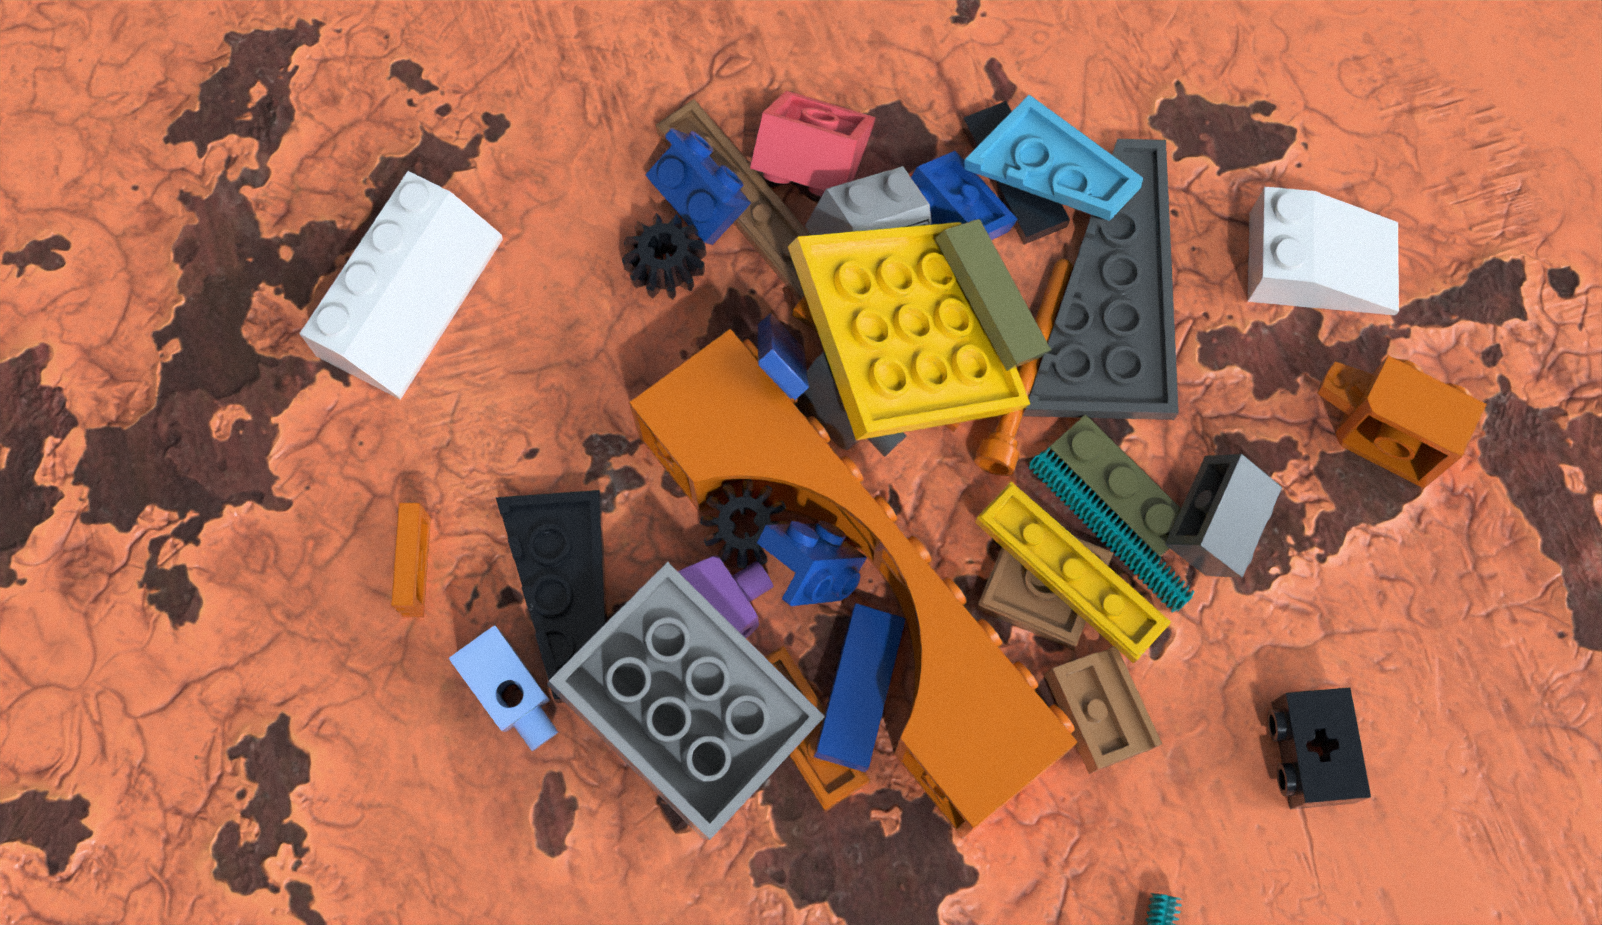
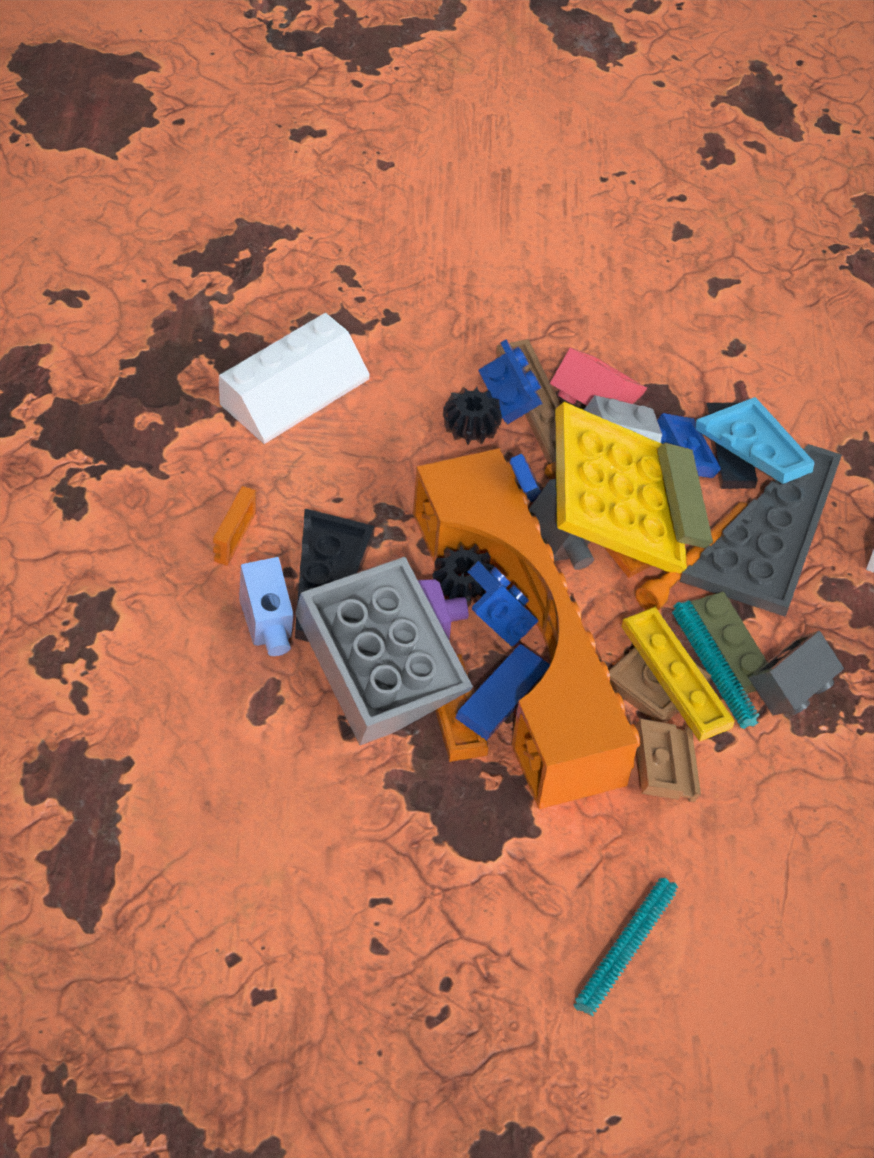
camera: 15 degrees right, 20 degrees down
black brick [1267,687,1371,809] -> none

